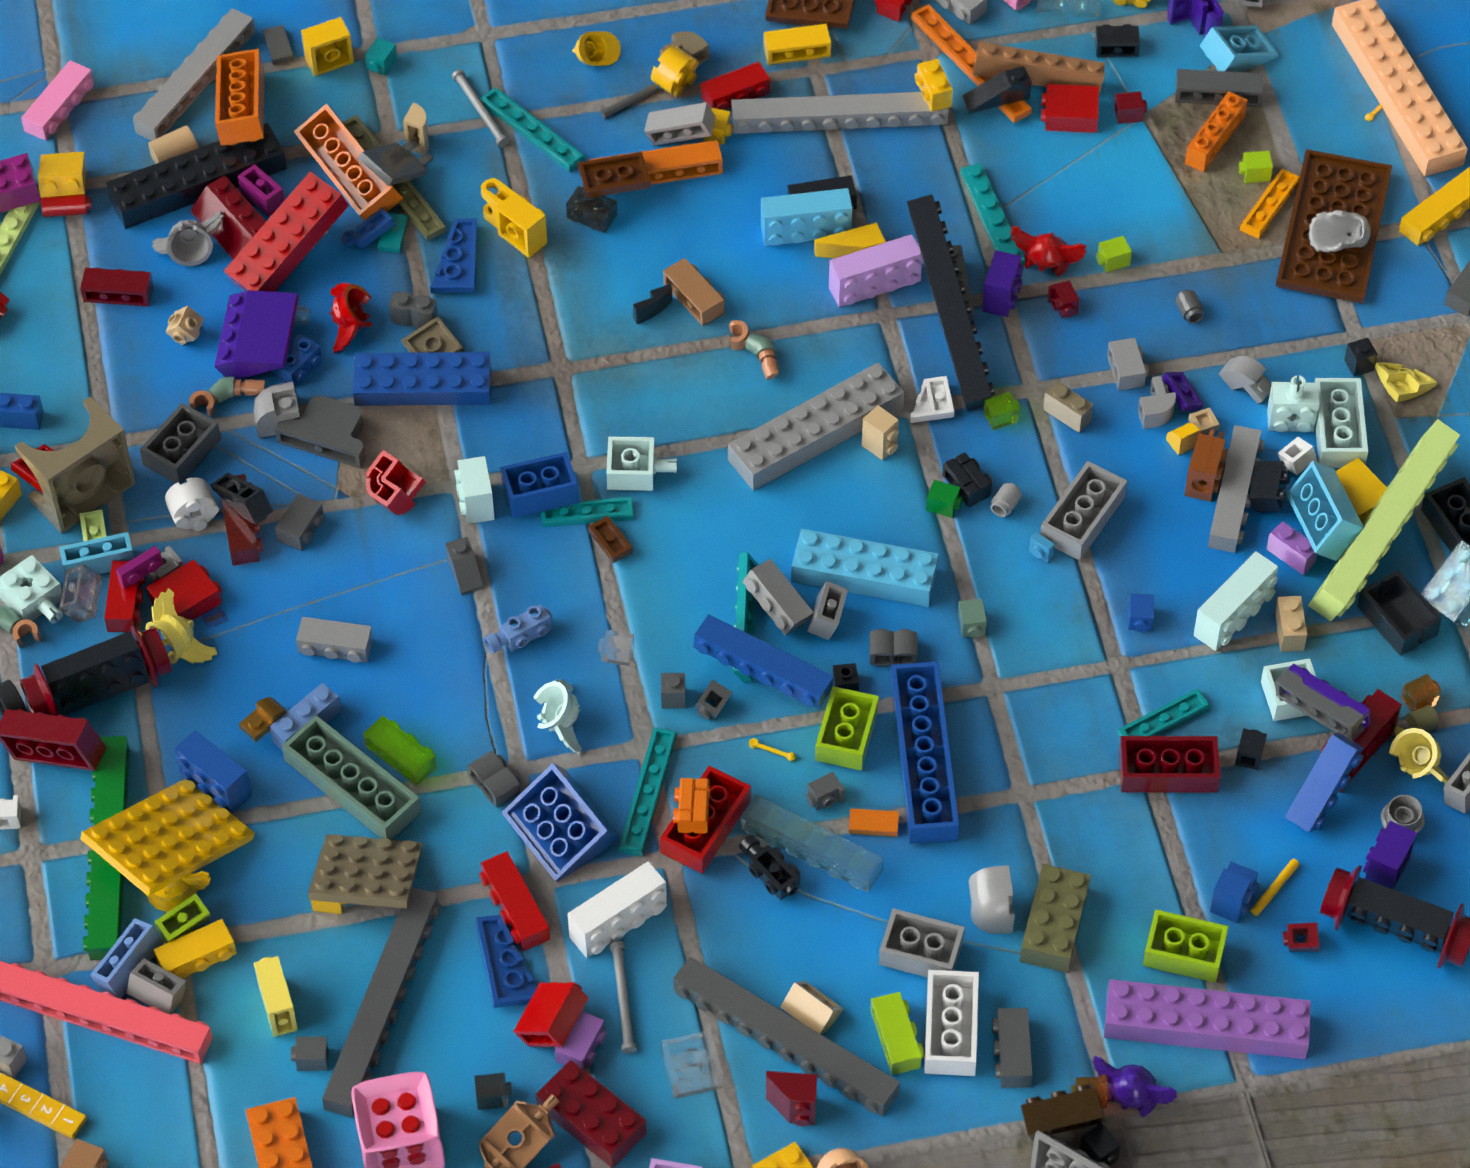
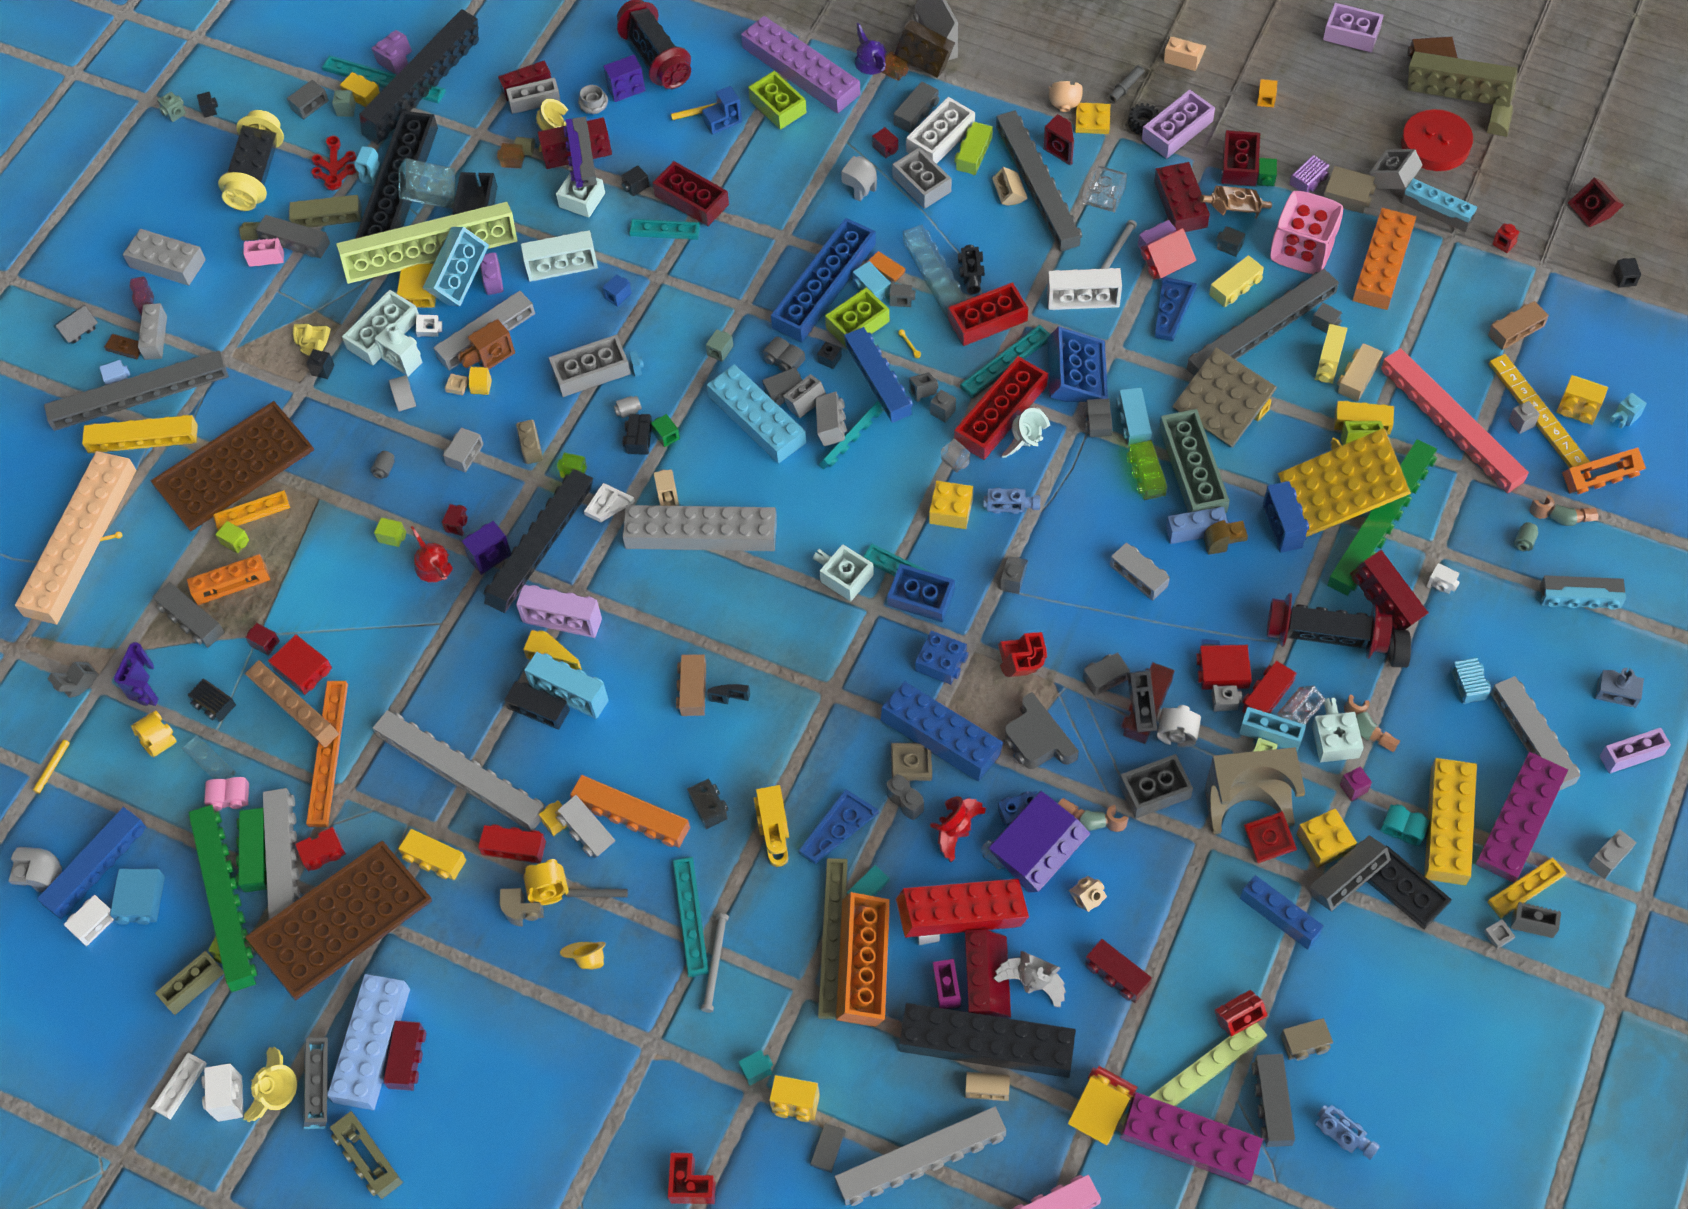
camera: 140 degrees left, 5 degrees up
medium blue brick [90,918,164,999] -> none
magenta plate [116,546,163,589] -> none
light grey brick [126,958,186,1014] -> none
light yellow helmet [145,588,218,664] -> none
orange brick [215,48,264,146] -> none
light grey brick [254,381,301,438] -> none
blue hinge [341,208,395,250] -> none
dark grey tile [358,139,434,186] -> none
tan brick [403,103,429,154] -> none
light aqua brick [454,456,495,524] -> none
red brick [479,851,550,951] -> none
reddish brown plate [578,152,651,199] -> none
reddish brown plate [588,516,633,563] -> none
orange brick [673,778,710,834] -> none
nougat piece [729,320,779,380] -> none
yellow brick [915,59,953,112] -> none
teal plate [960,163,1025,265] -> none
black slope [962,66,1032,114] -> none
olive brick [1020,864,1091,973] -> none
light grey brick [1138,376,1176,429] -> none
dark purple plate [1162,372,1204,412] -> none
medium azure slope [1200,25,1279,72] -> none
black brick [1249,461,1291,512] -> none
tan brick [1275,596,1307,652] -> none
dark red brick [1283,922,1319,952] -> none
brick [1285,732,1364,832] -> none
light grey piece [1308,210,1371,252] -> none
none -> dark grey brick [762,367,802,405]
none -> medium azure brick [852,261,891,301]
none -> dark red brick [872,127,899,158]
none -> blue brick [915,631,969,685]
none -> yellow brick [929,480,973,529]
none -> red brick [954,356,1048,460]
none -> medium azure brick [1116,388,1152,446]
none -> light yellow brick [1209,255,1264,308]
none -> tan brick [1337,343,1383,402]

